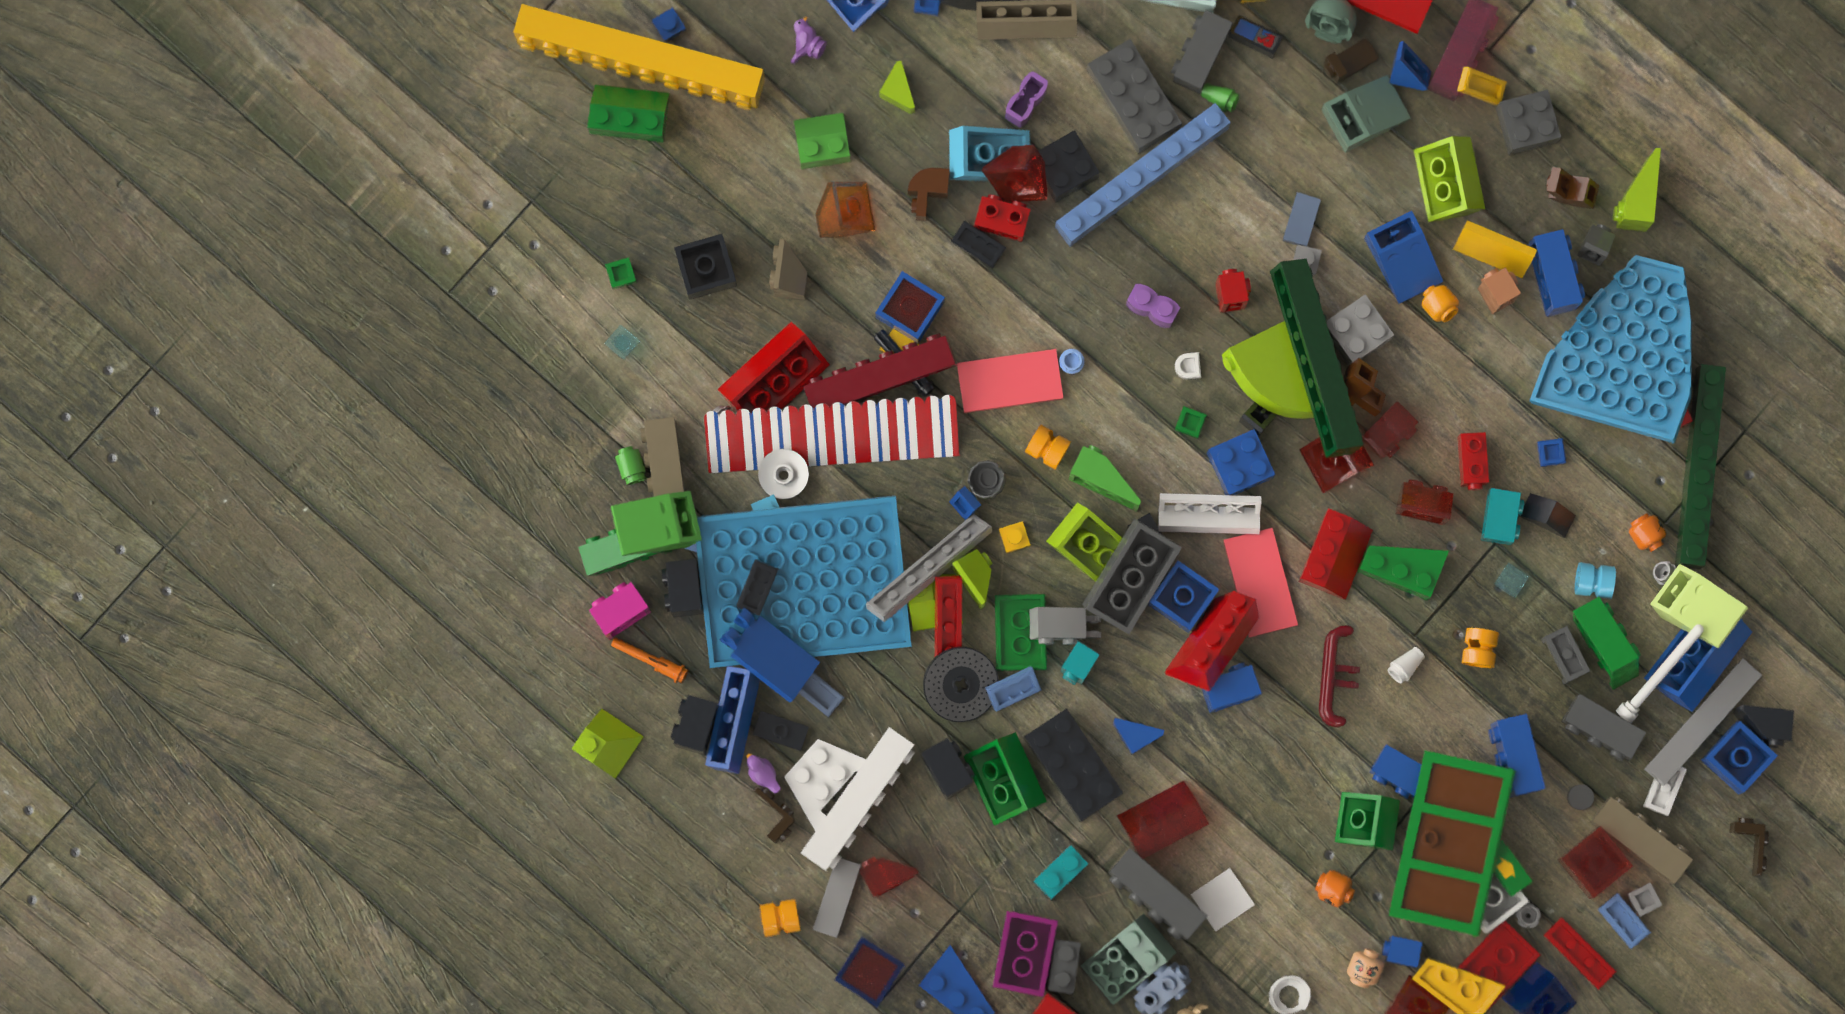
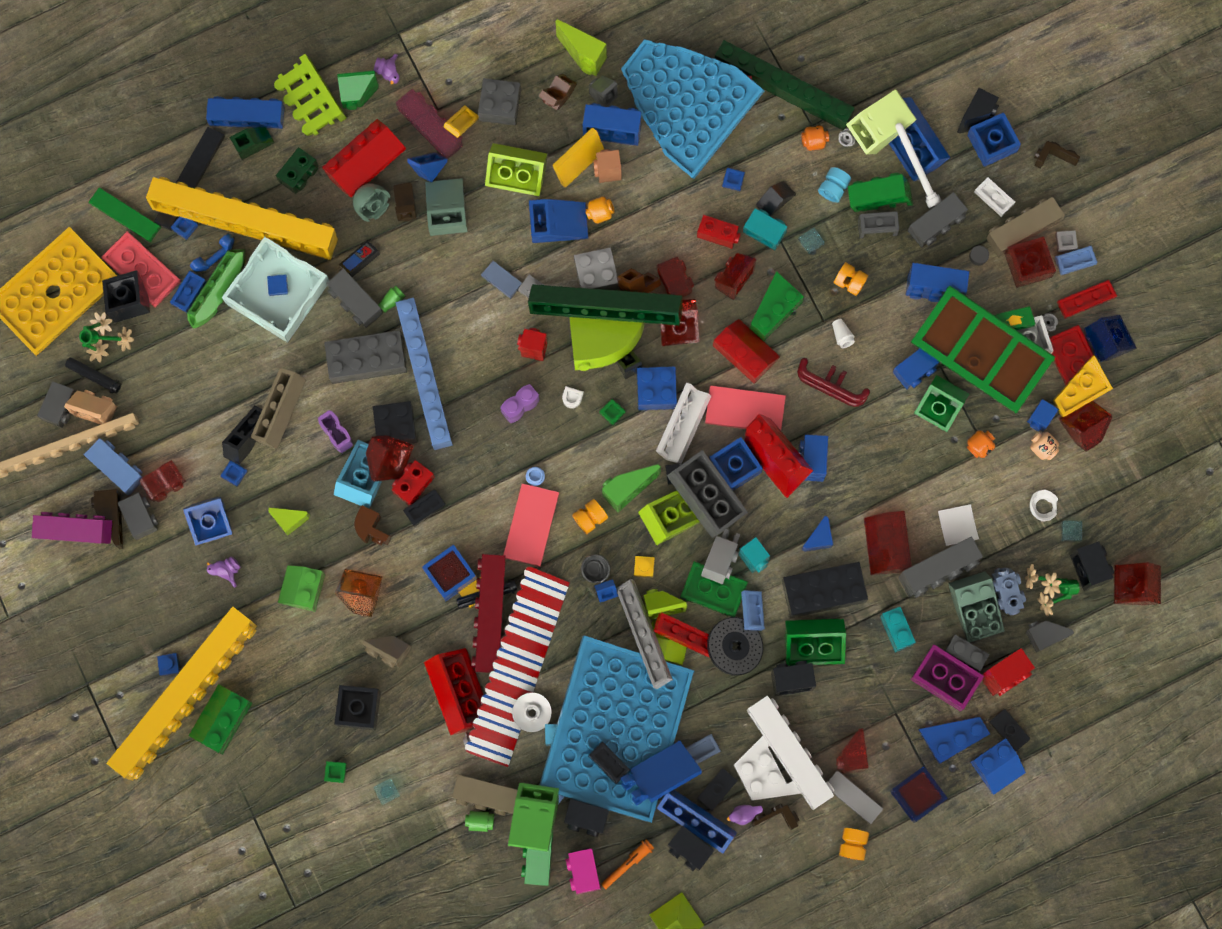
camera: 65 degrees left, 5 degrees down
light grey tile [1644,659,1762,786] -> none

